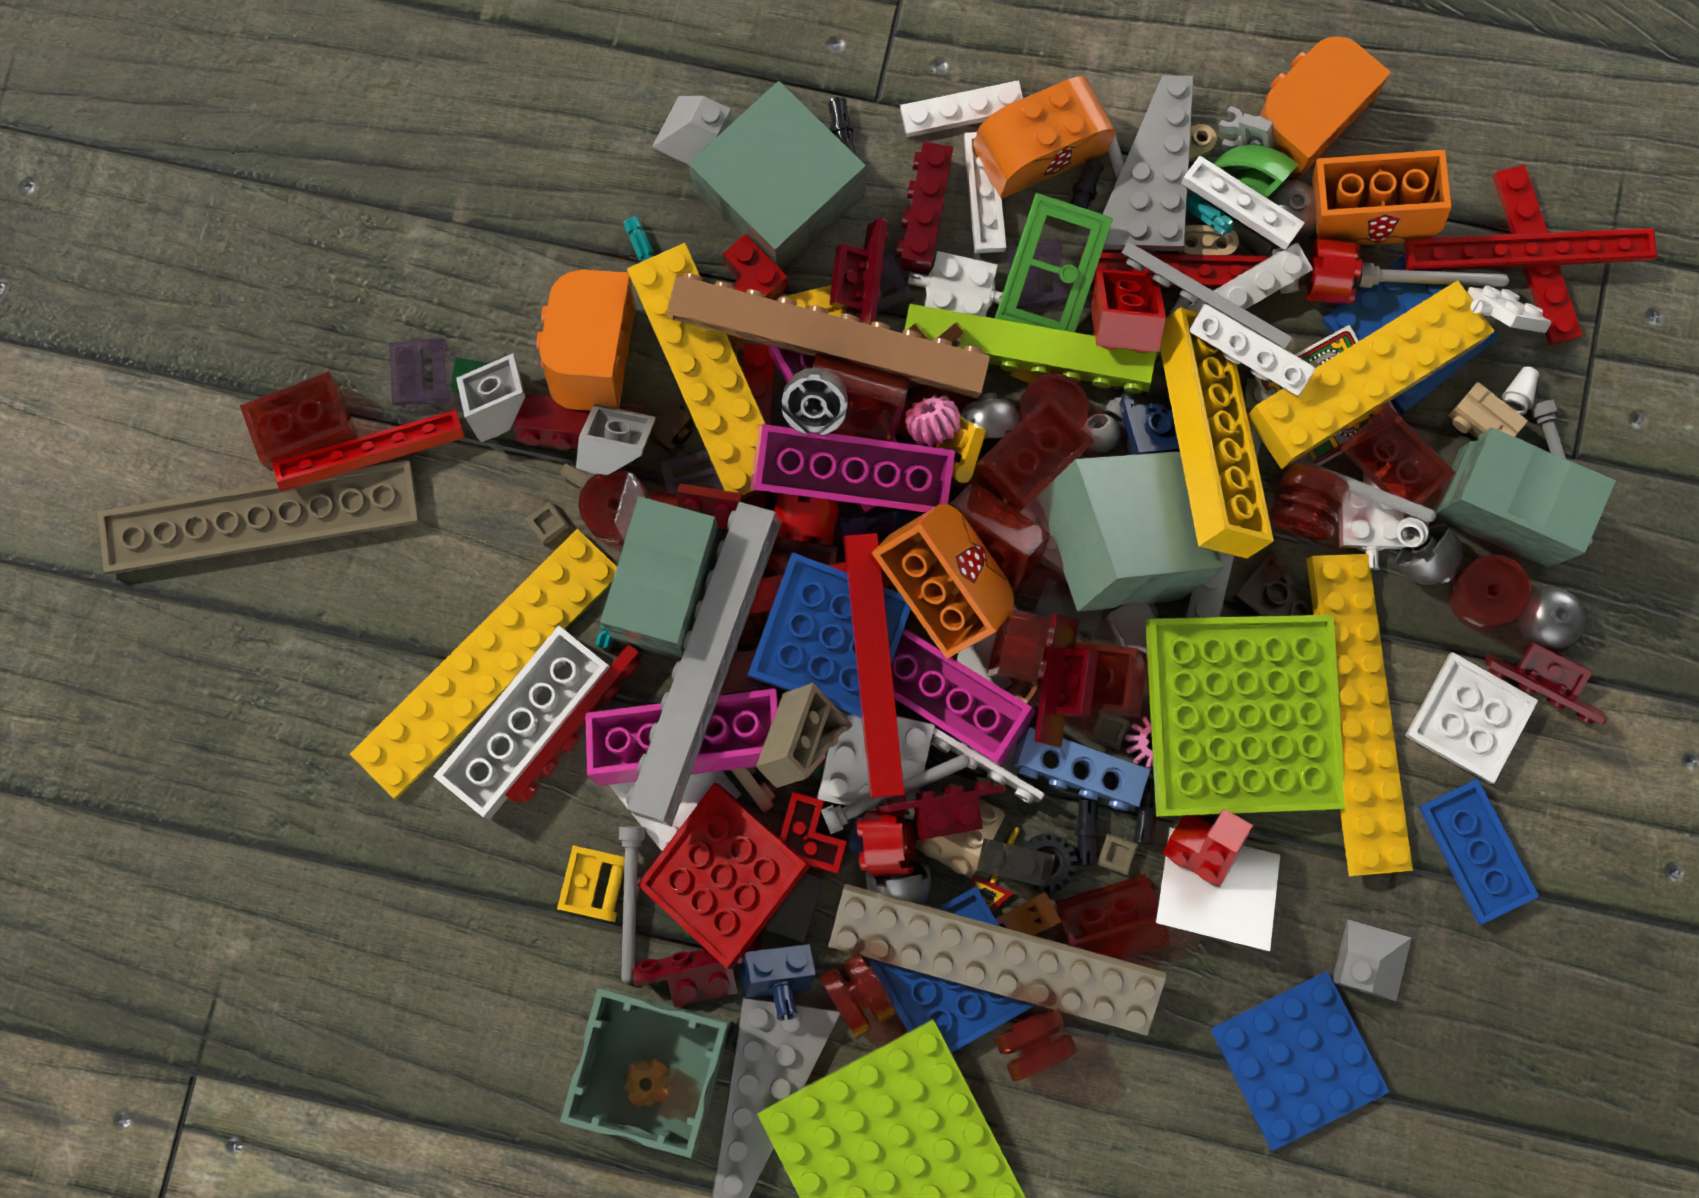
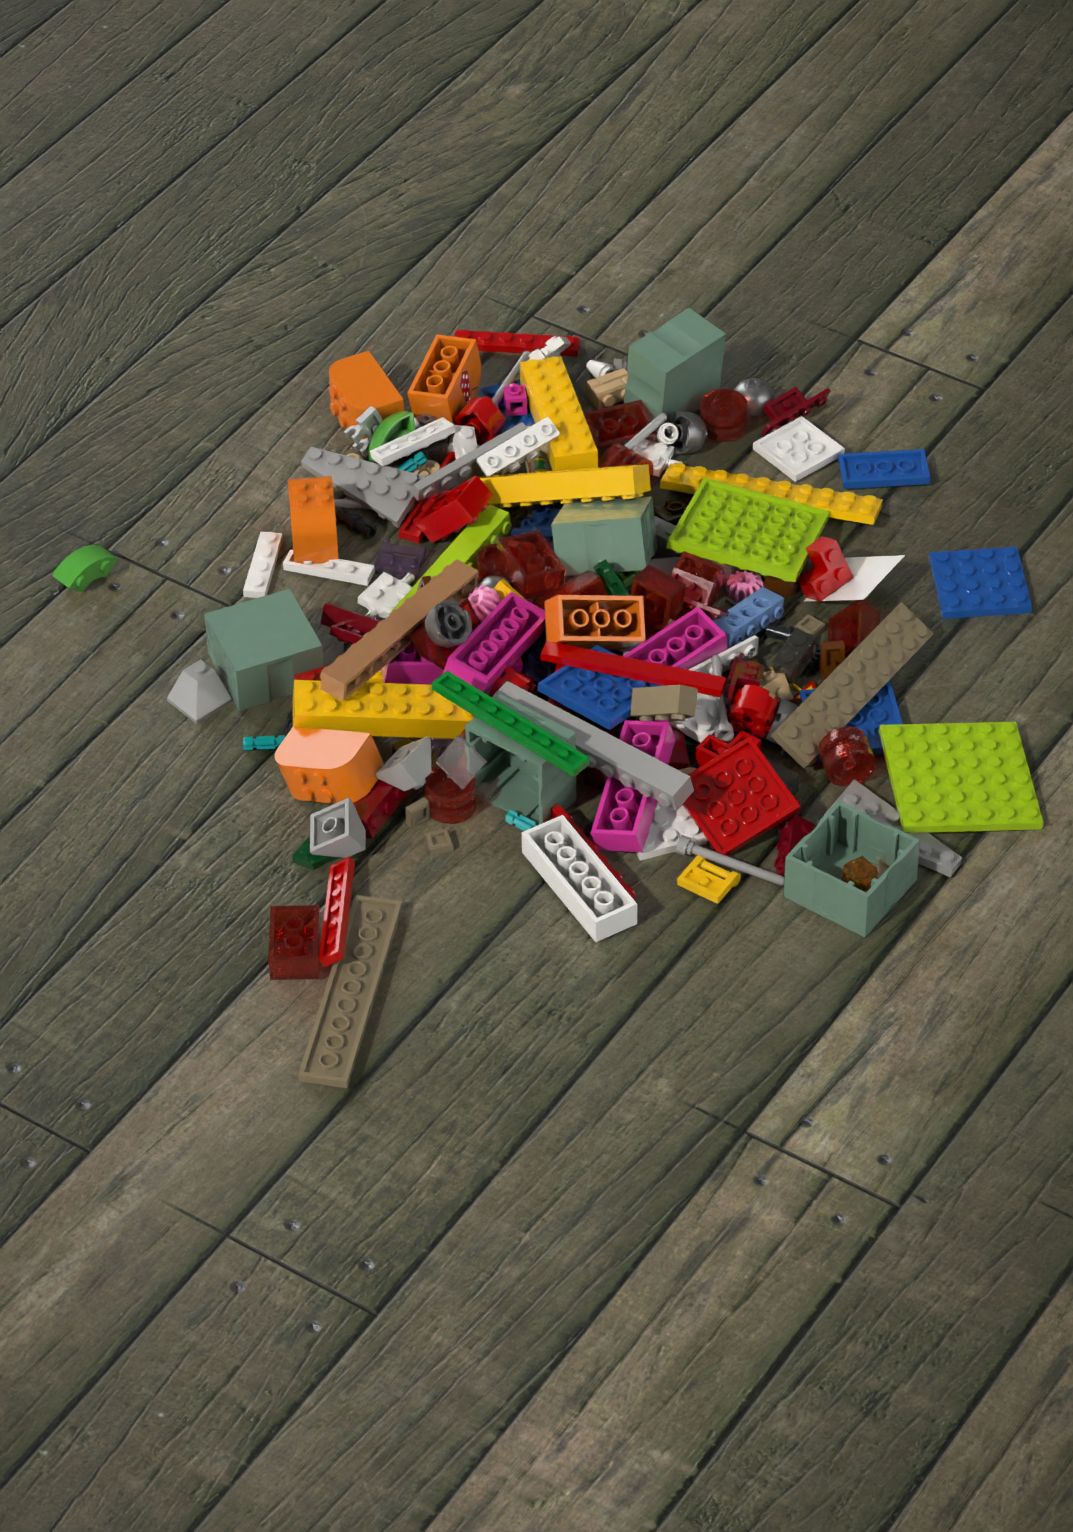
camera: 70 degrees left, 35 degrees down
yellow plate [350,529,617,800] -> none
clear purple plate [389,338,450,406] -> none
dark blue brick [740,944,816,1021] -> none
dark red brick [896,141,954,275] -> none
clear red wheel [993,1008,1078,1082] -> none
bright green door [995,193,1113,333] -> none
black pin [1132,778,1160,845] -> none
light grey slope [1332,920,1412,1001] -> none
red tile [1404,228,1658,271] -> none
none -> green plate [432,670,590,777]
none -> dark pink brick [503,383,527,416]
none -> dark green wing [593,559,630,596]

